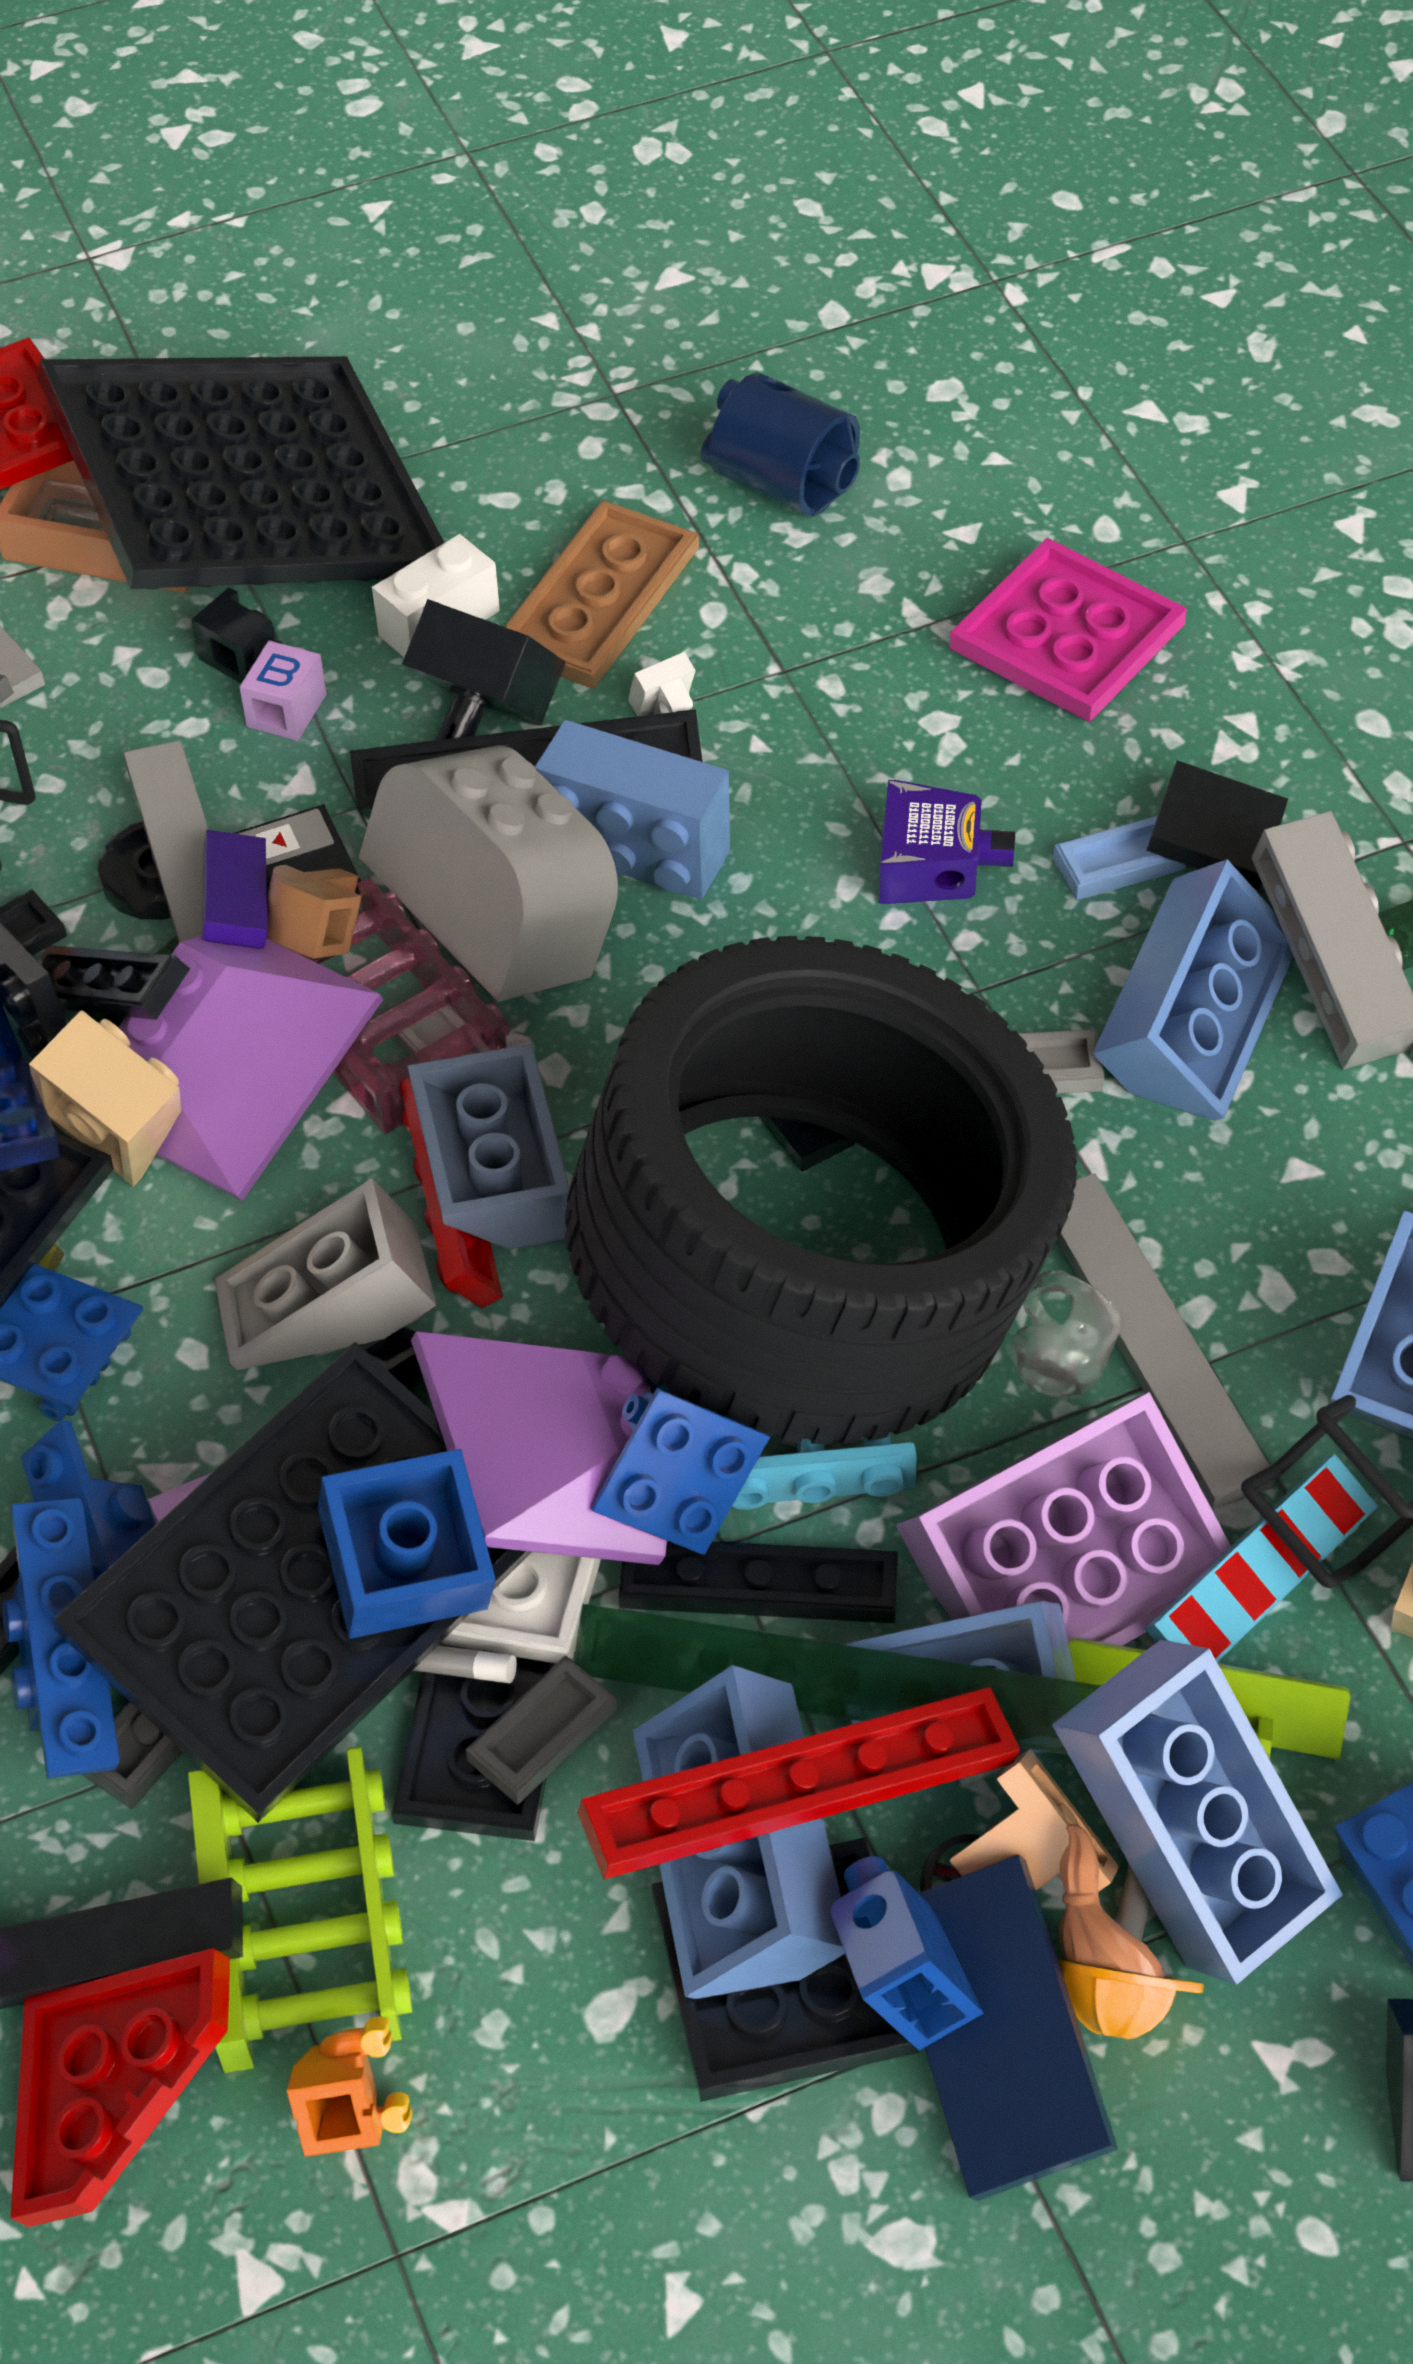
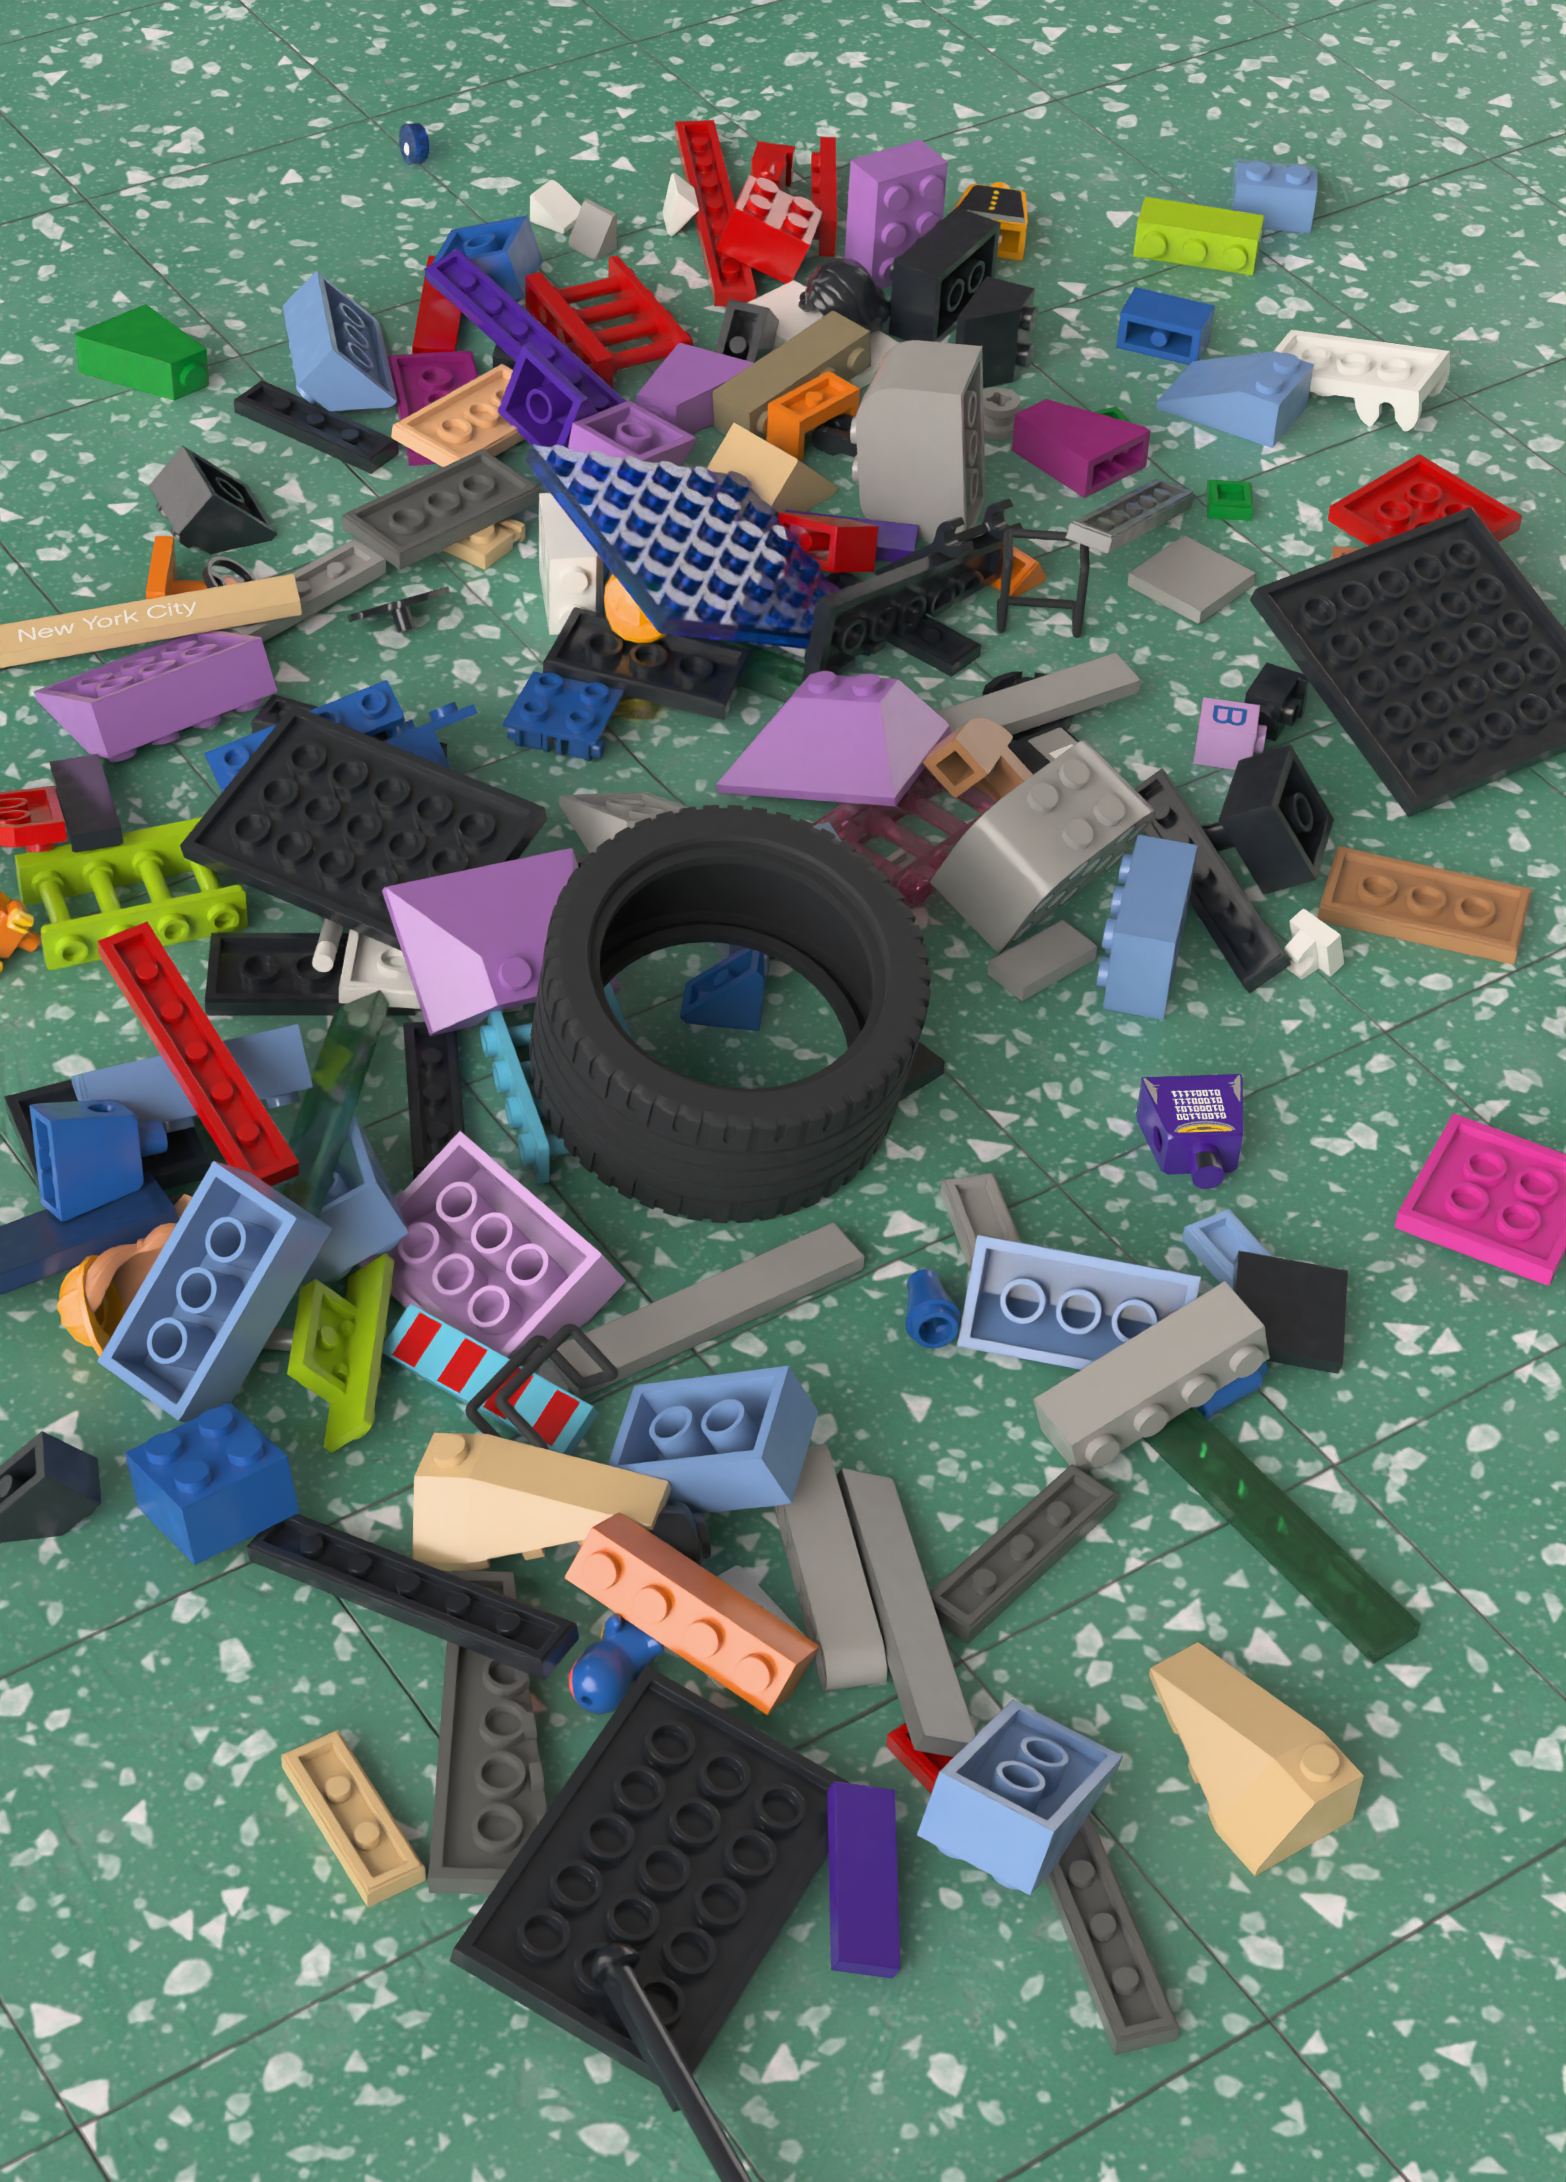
camera: 75 degrees right, 10 degrees down
tan slope [29,1010,181,1187] -> none
black tile [38,945,190,1020] -> none
dark purple tile [202,829,268,949] -> none
blue brick [318,1449,496,1639] -> none
white brick [372,534,500,657] -> none
dark grey tile [465,1655,618,1805] -> none
blue hinge [590,1388,770,1555] -> none
clear helmet [1011,1271,1123,1399] -> none
none -> blue cone [906,1269,961,1348]
none -> light grey tile [987,920,1098,1001]

